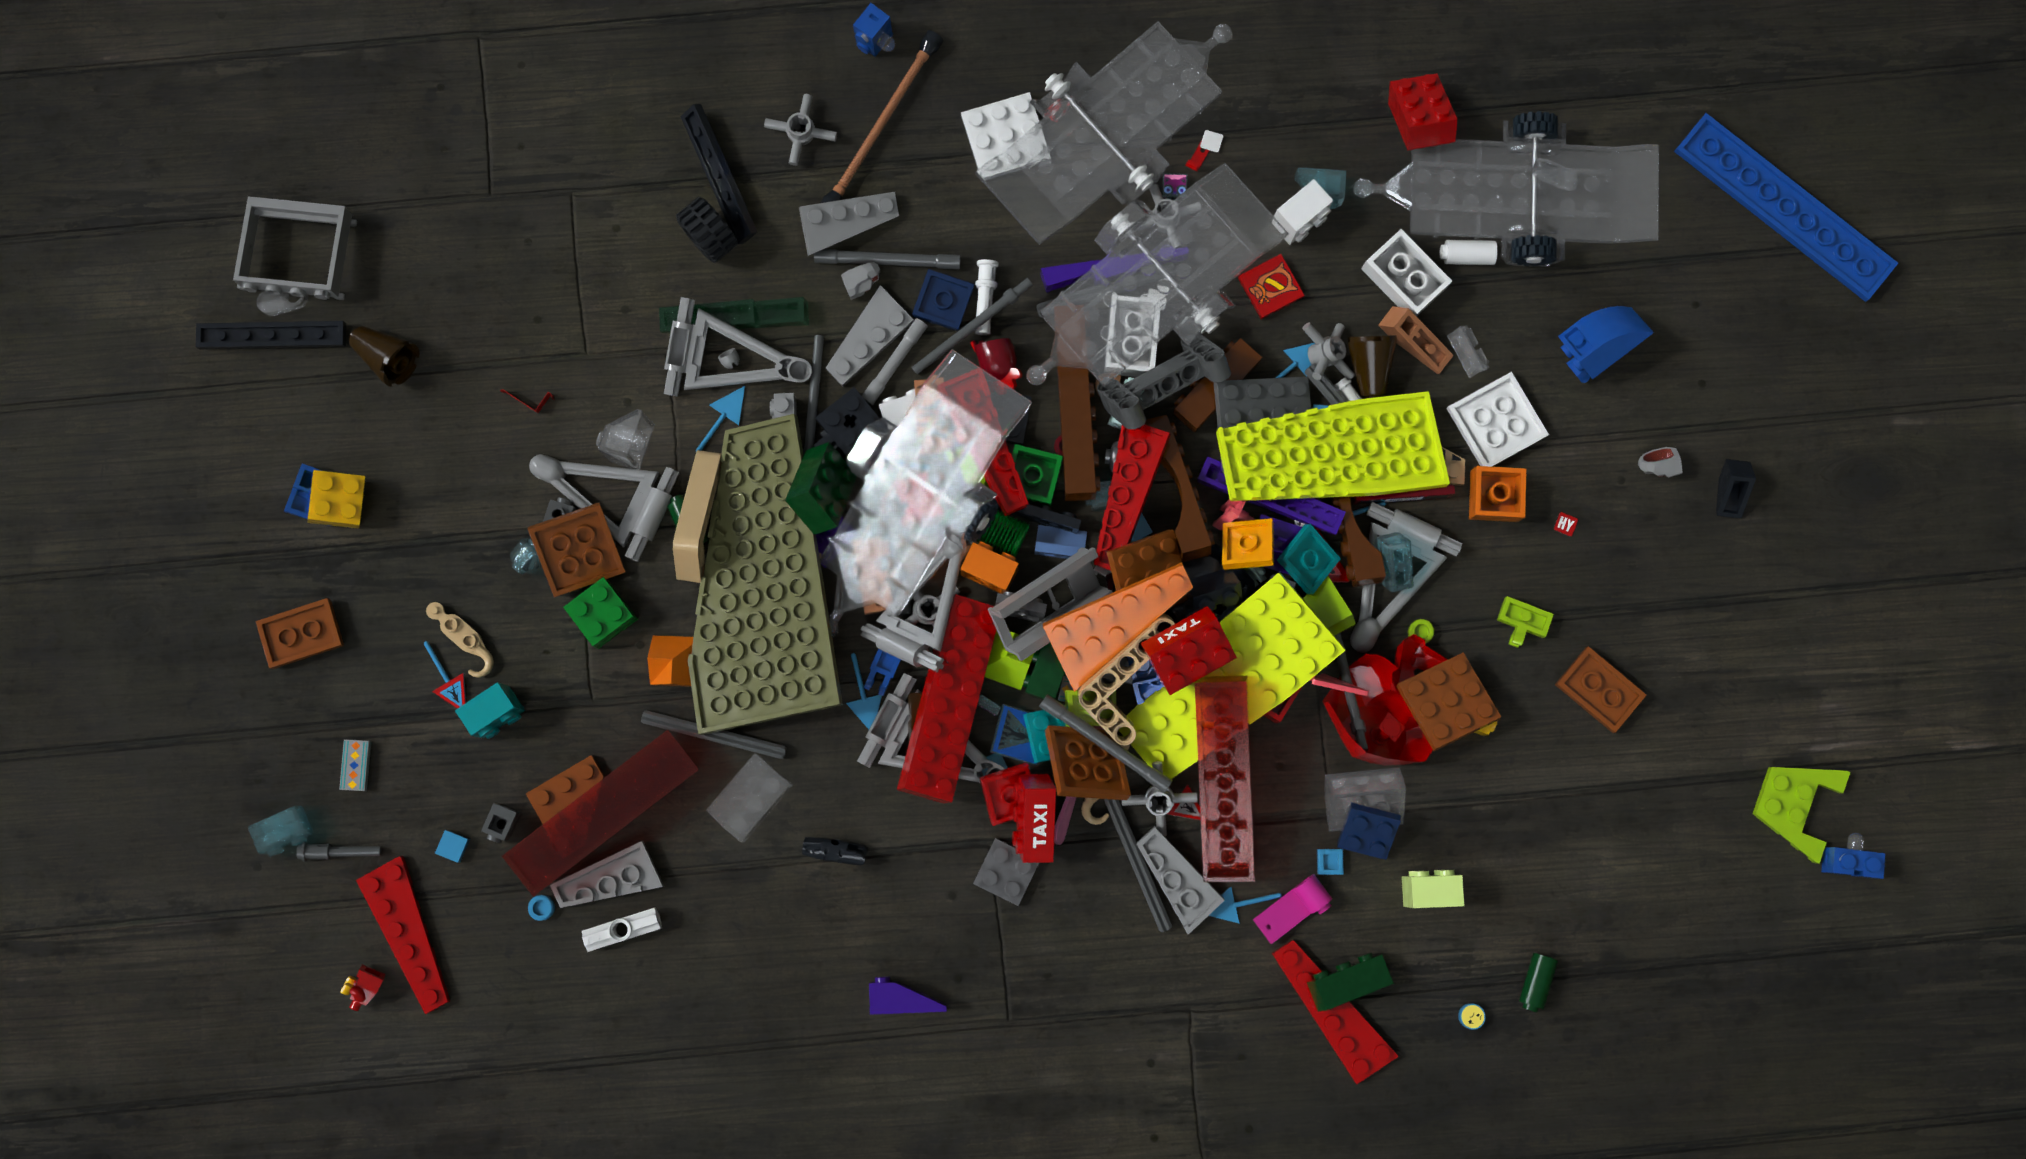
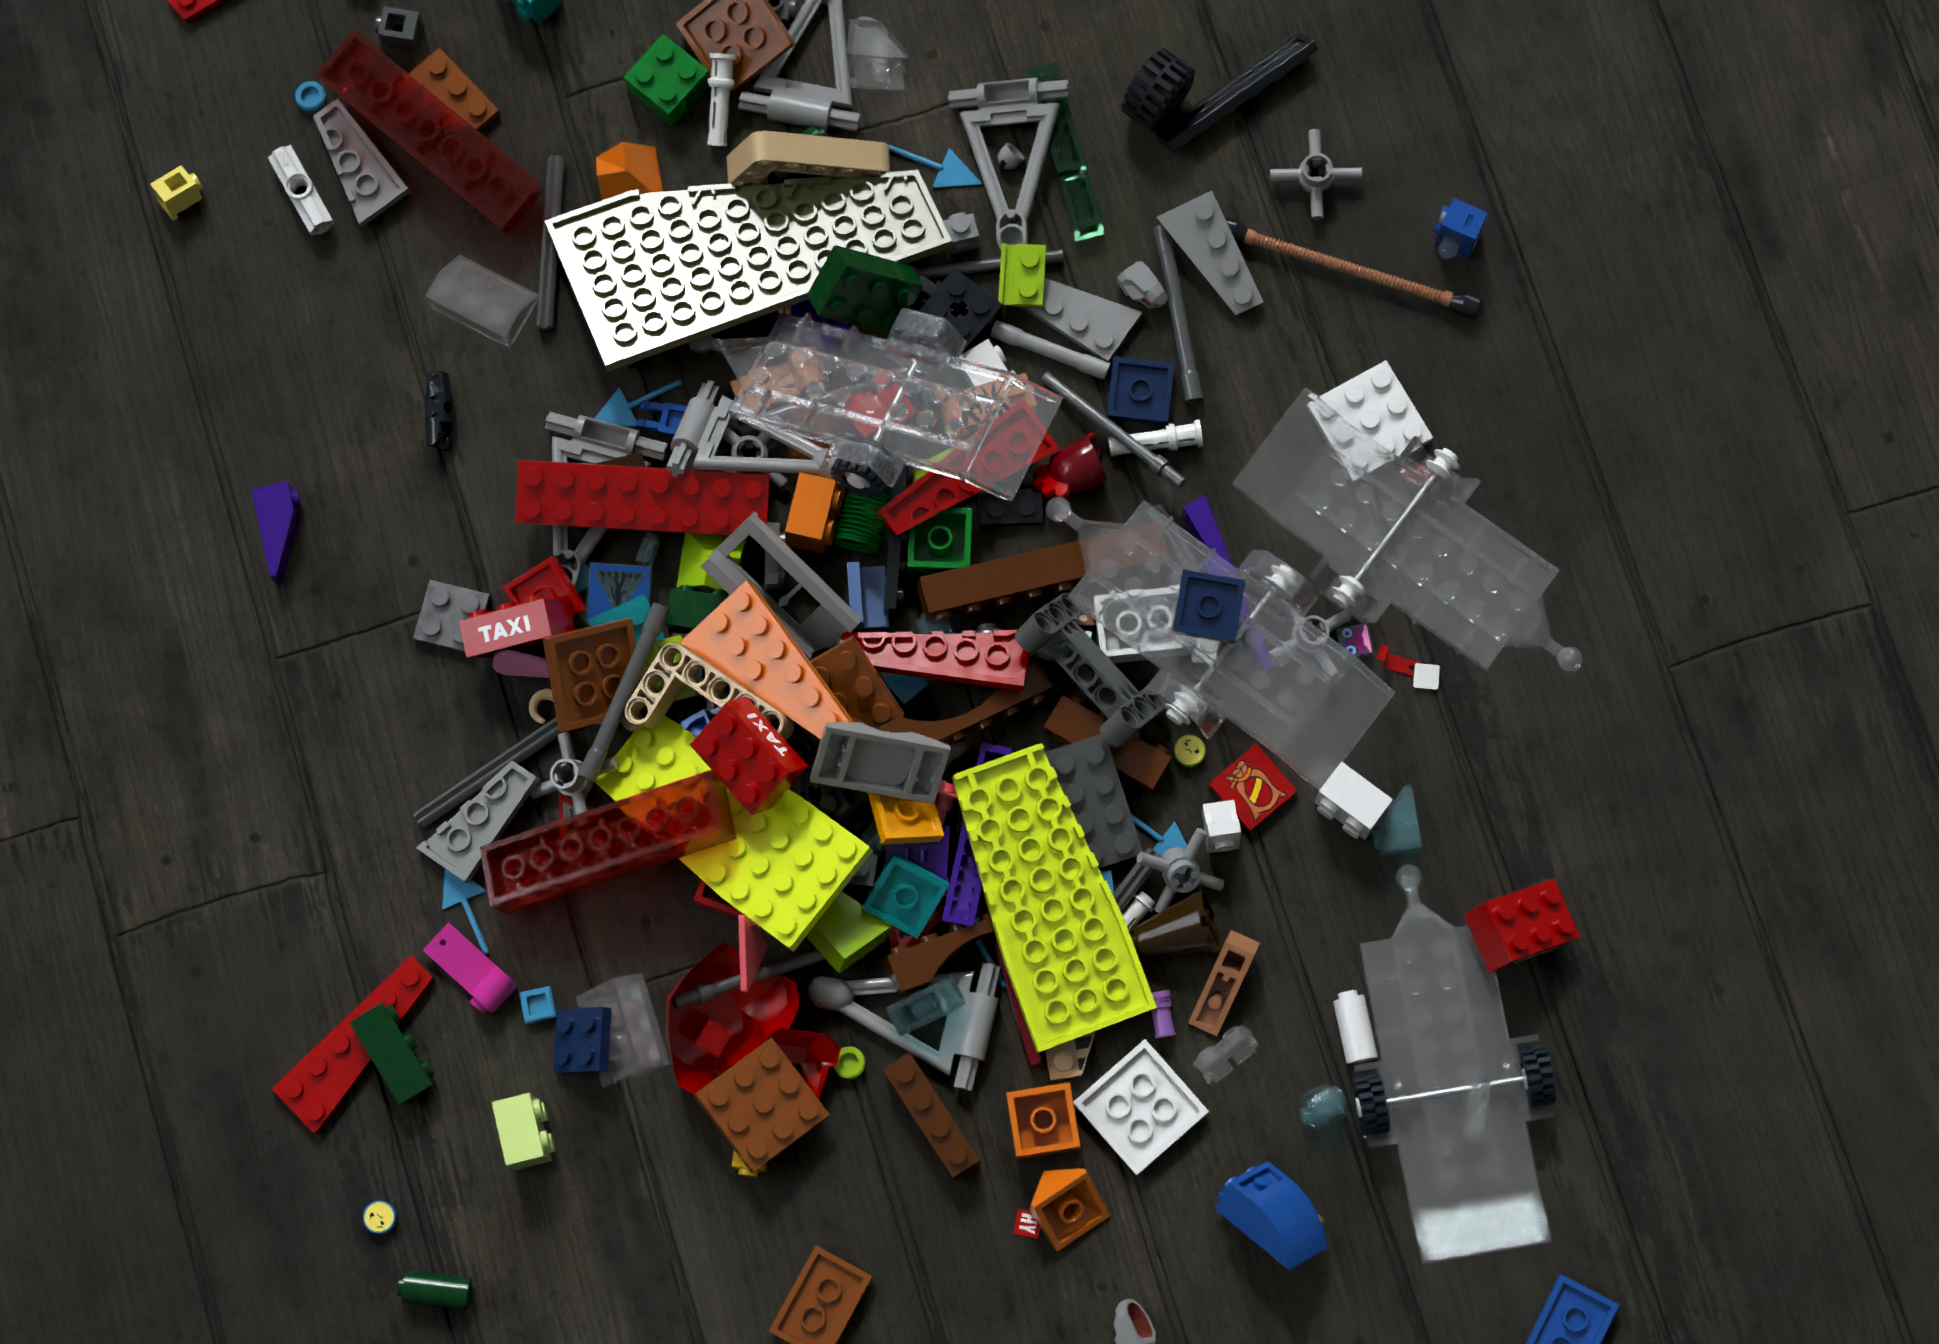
camera: 85 degrees right, 5 degrees down
white brick [1361,229,1452,316] -> none
lime plate [1497,596,1554,648] -> none
none -> light yellow brick [150,166,203,221]
none -> white pin [707,53,736,146]
none -> light grey slope [810,722,951,804]
none -> reddish brown brick [882,1052,980,1180]
none -> lime plate [998,243,1047,308]
none -> orange slope [1029,1169,1110,1252]
none -> medium lavender pin [1151,990,1176,1038]
none -> dark blue plate [1172,569,1246,644]
none -> light yellow tile [1174,734,1205,767]
none -> white brick [1202,800,1241,853]
none -> clear light blue head [1298,1083,1348,1131]

